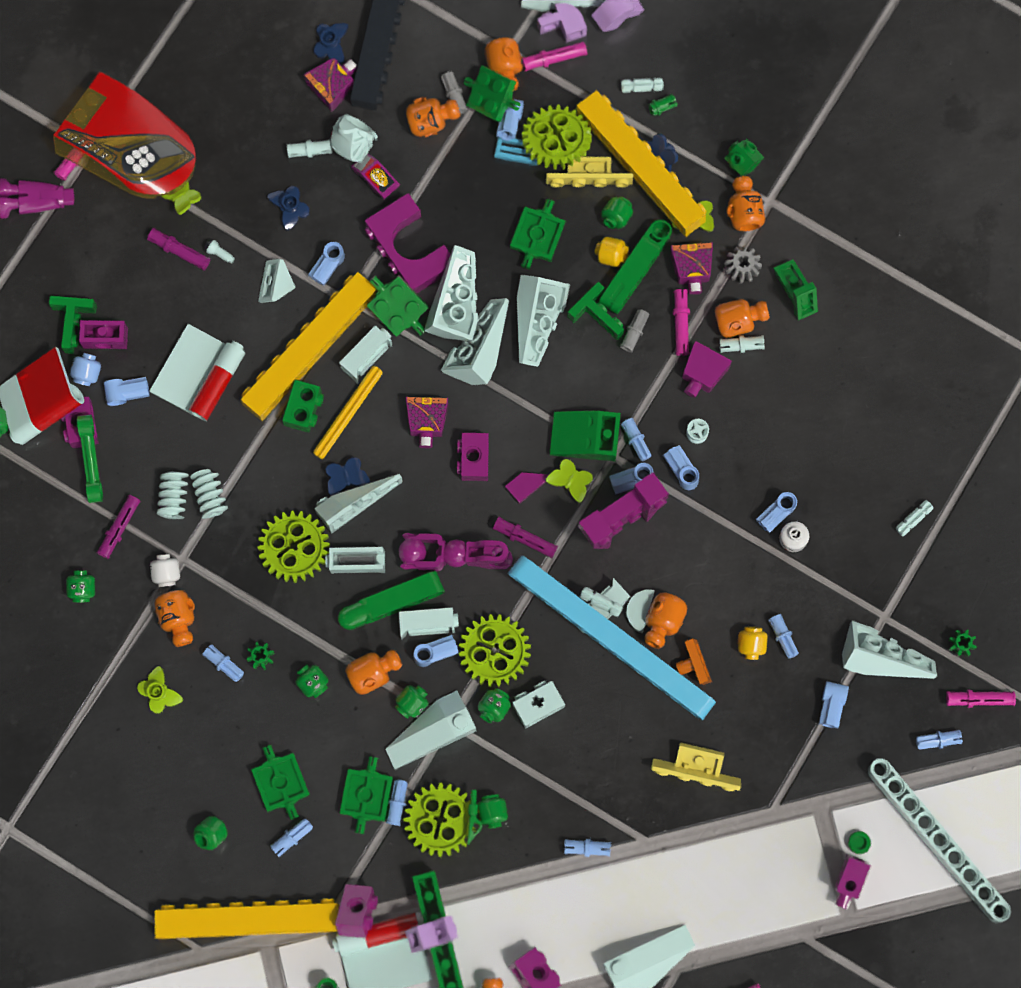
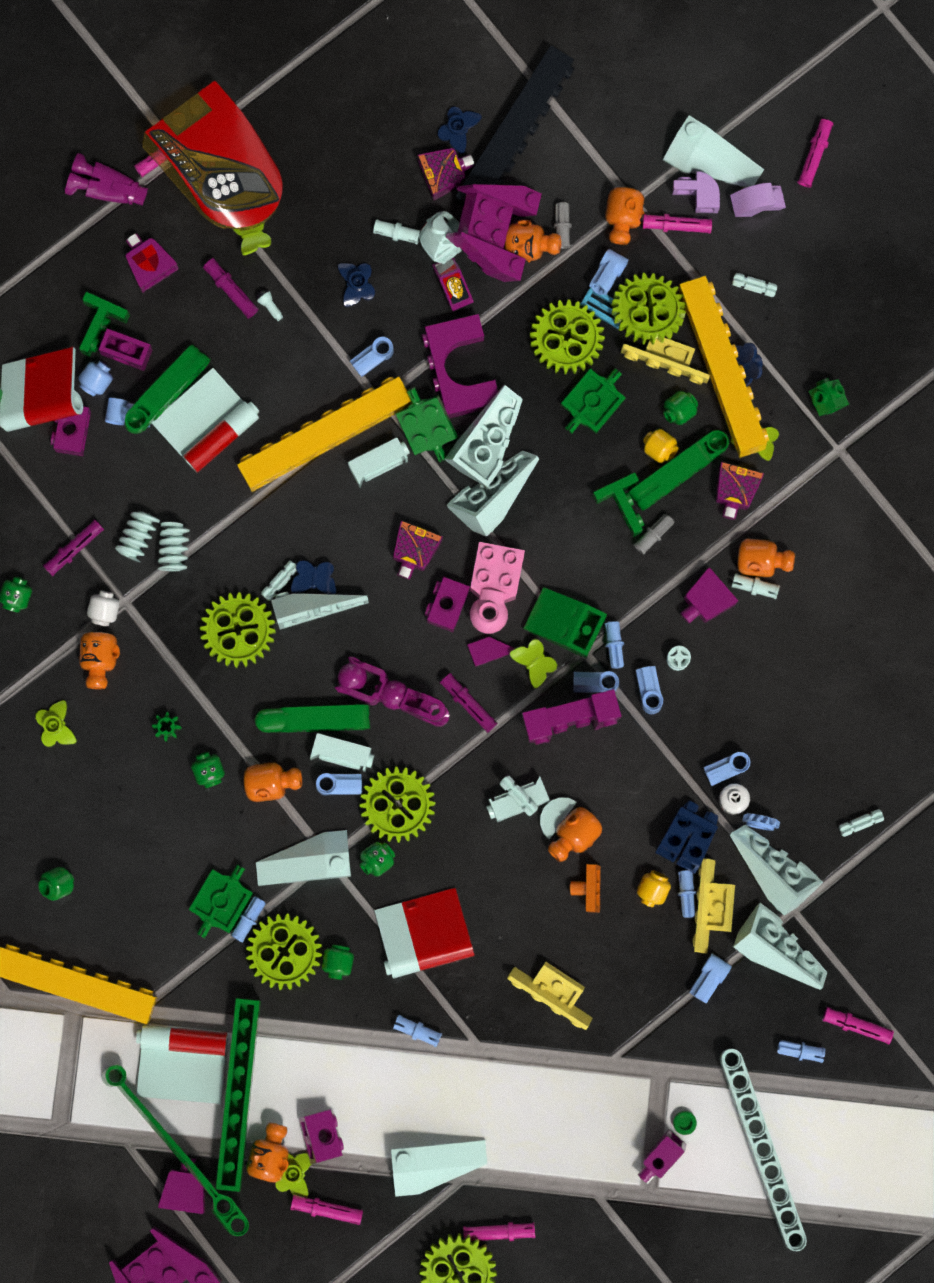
camera: 15 degrees right, 5 degrees up
green piece [77,414,103,503] -> none
light blue axle [203,644,244,682] -> none
green plate [251,745,310,820] -> none
light aqua slope [258,259,296,303] -> none
light blue axle [270,819,313,857] -> none
green brick [282,380,324,433] -> none
yellow axle [313,366,382,459] -> none
light aqua window [325,547,385,574] -> none
magenta brick [335,884,378,938] -> none
green head [395,685,428,719] -> none
lavender brick [405,916,458,953] -> none
green plate [464,66,521,122] -> none
green hand [466,790,482,845] -> none
medium azure beam [508,555,716,721] -> none
light aqua brick [513,681,565,729] -> none
light aqua wedge [517,275,570,367] -> none
green pin [648,94,677,116] -> none
dark pink pin [673,289,690,356] -> none
light grey gear [724,246,762,283] -> none
orange piece [727,176,765,231] -> none
green bracket [774,259,818,320] -> none
green gear [948,630,977,657] -> none
none -> green piece [124,344,211,434]
none -> magenta torso [125,234,178,293]
none -> light aqua axle [261,561,297,601]
none -> red door [374,888,474,979]
none -> magenta wedge [445,184,542,282]
none -> bright pink brick [470,542,525,634]
none -> lime gear [530,300,605,375]
none -> dark blue hips [655,801,718,874]
none -> light yellow bracket [693,858,735,953]
none -> light aqua wedge [730,825,823,916]
none -> light blue gear [742,813,780,831]

